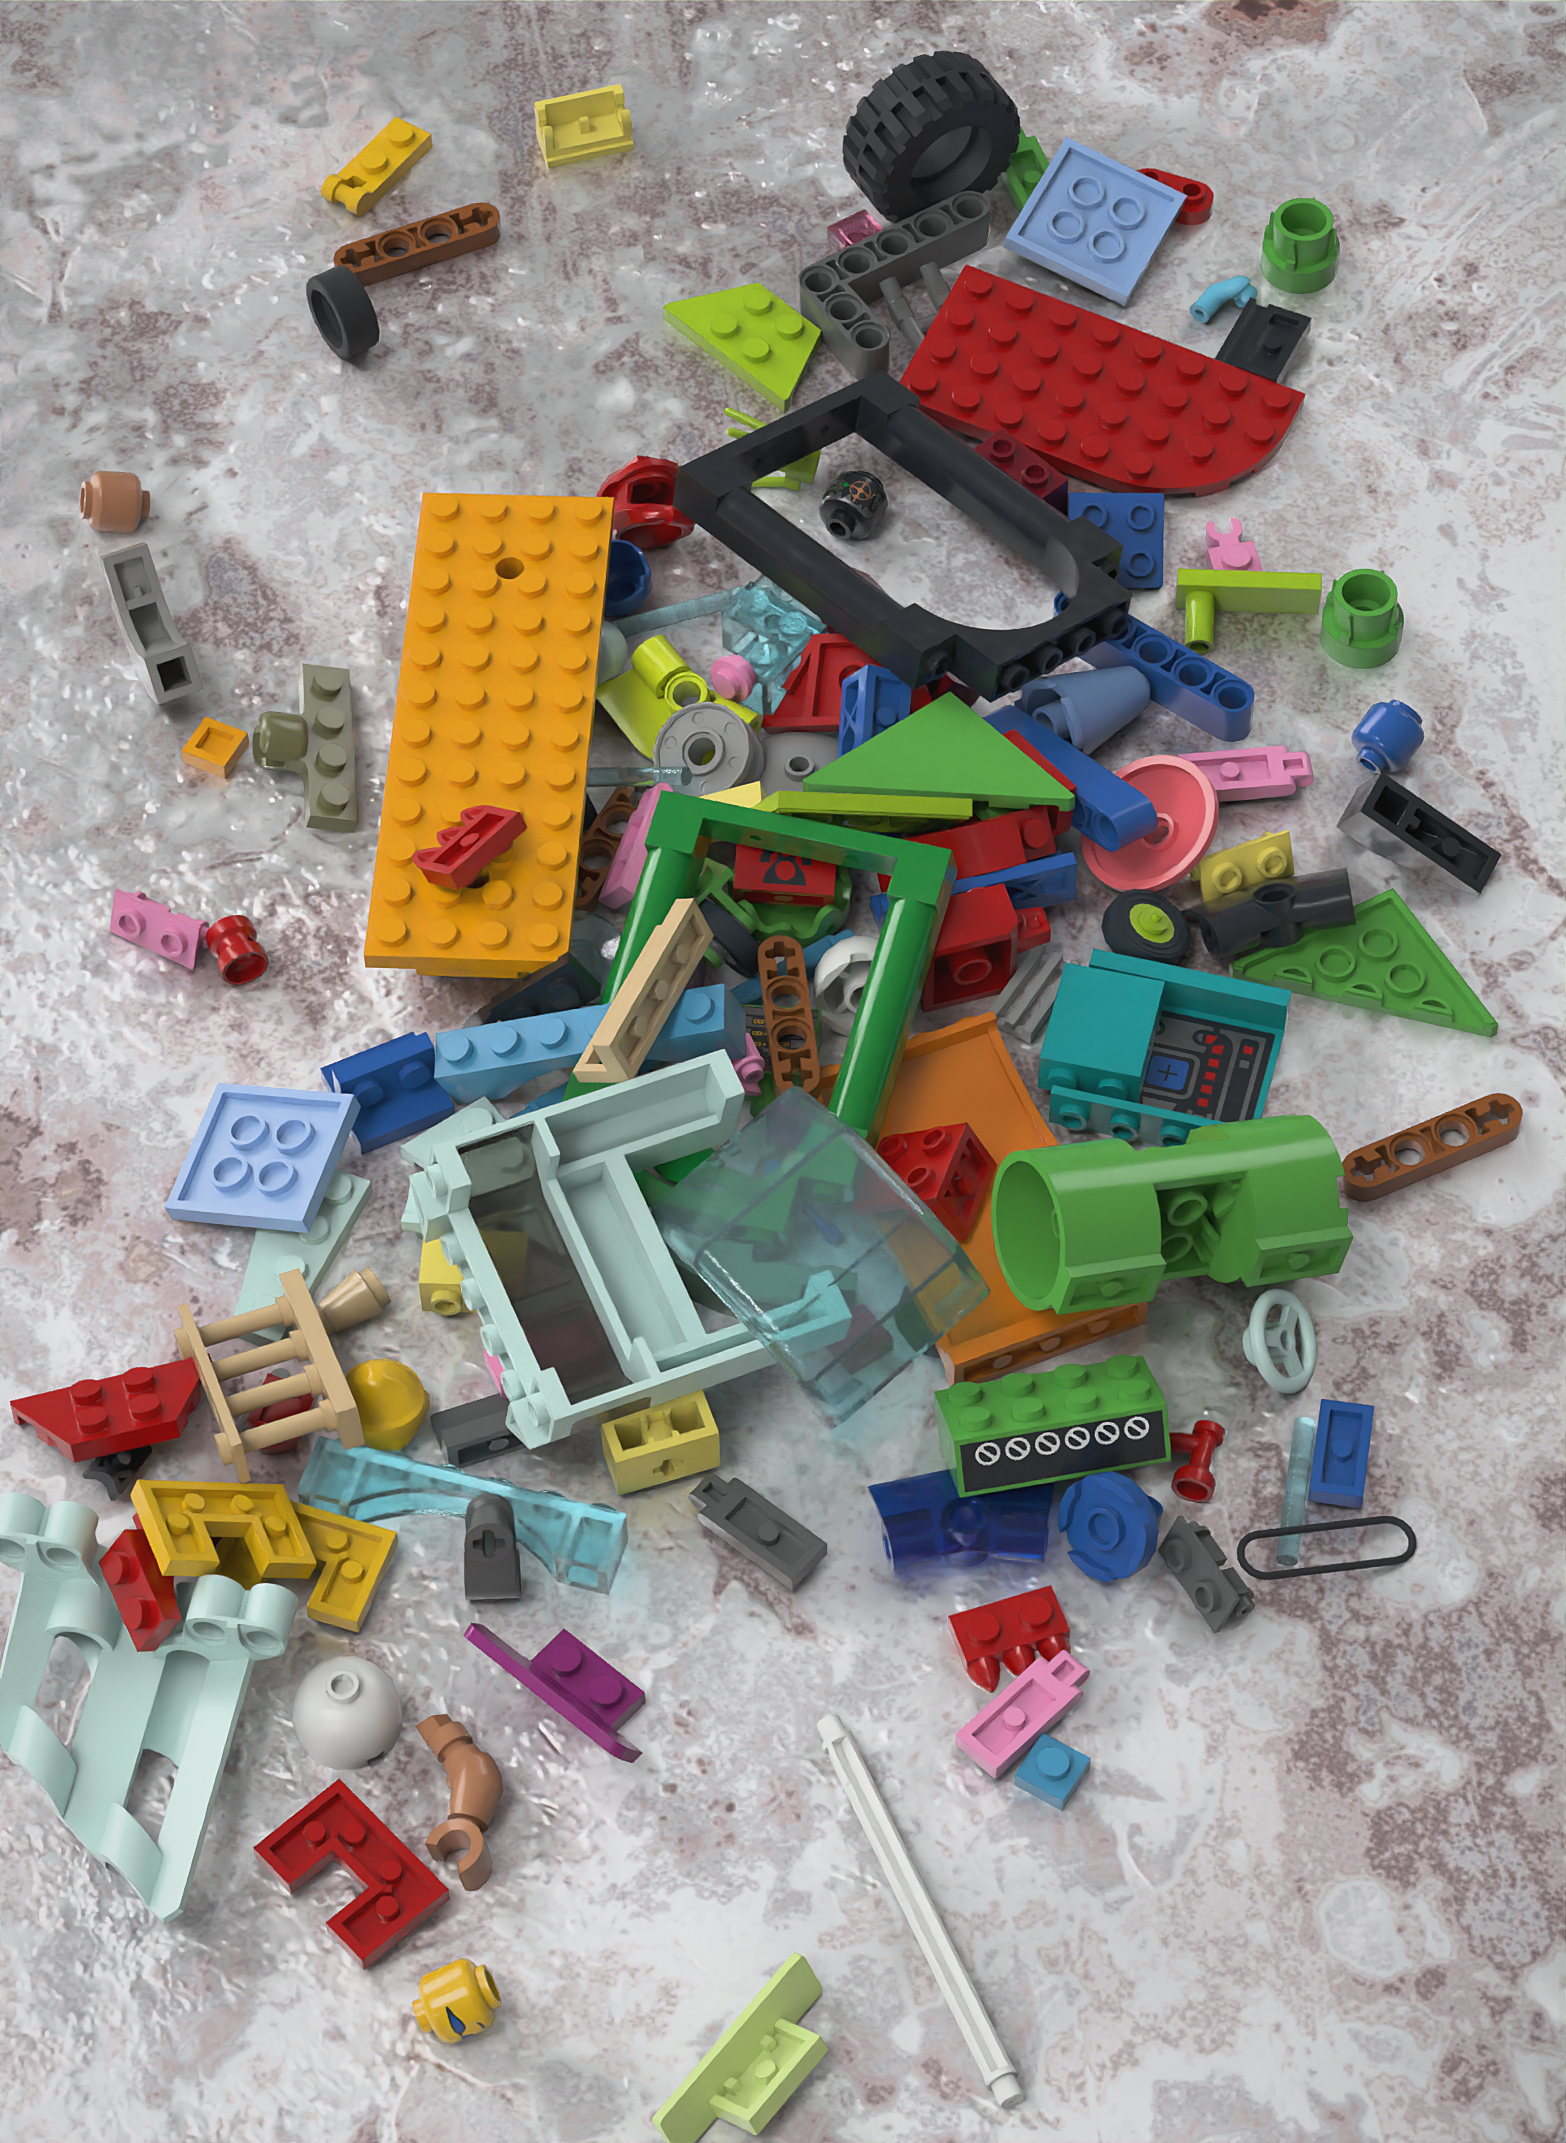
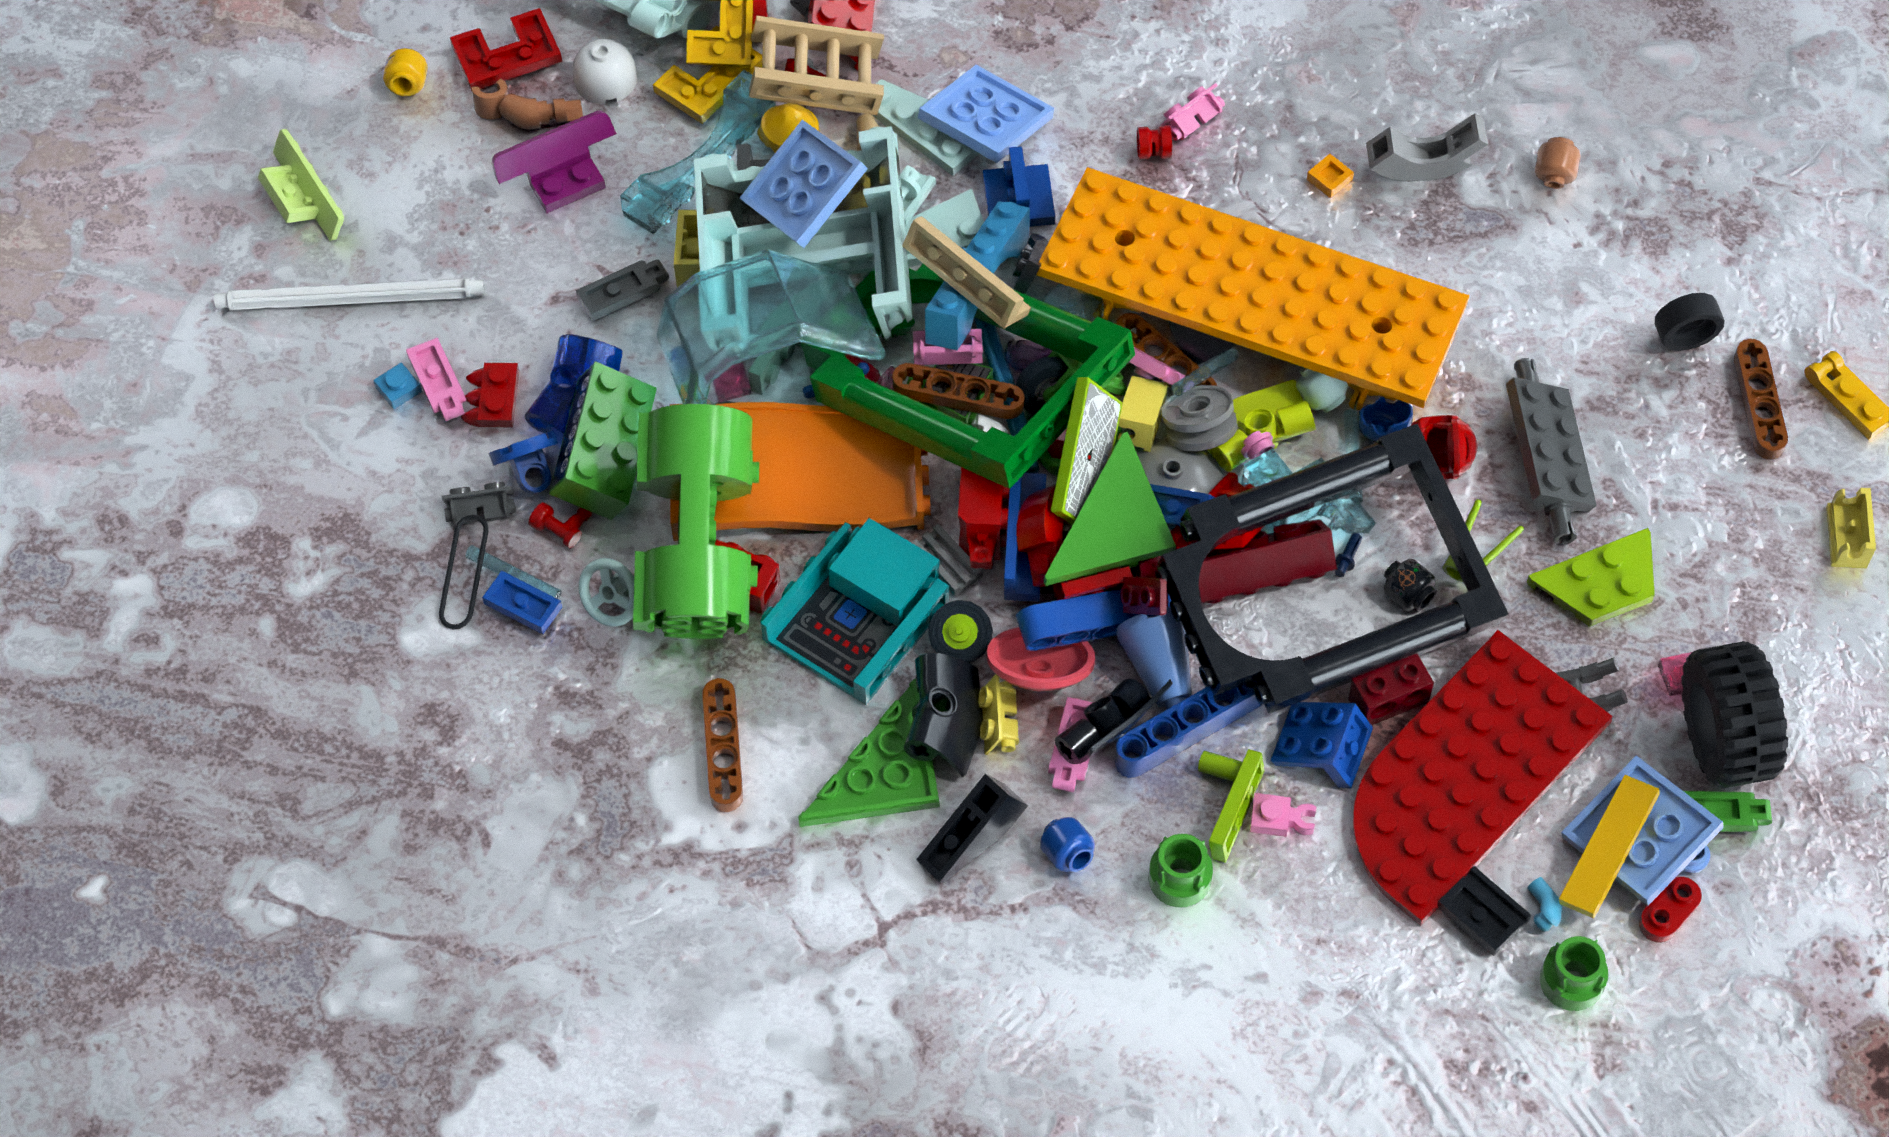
camera: 110 degrees right, 5 degrees up
olive plate [252,664,358,833] -> none
red plate [413,805,528,890] -> none
dark grey piece [464,1493,521,1600] -> none
dark grey beam [798,191,990,380] -> none
red bracket [851,1122,997,1243] -> none
none -> light blue plate [740,119,868,248]
none -> black panel [1055,679,1173,764]
none -> dark red bracket [1121,576,1168,615]
none -> dark grey plate [1506,358,1597,544]
none -> yellow tile [1559,775,1660,919]

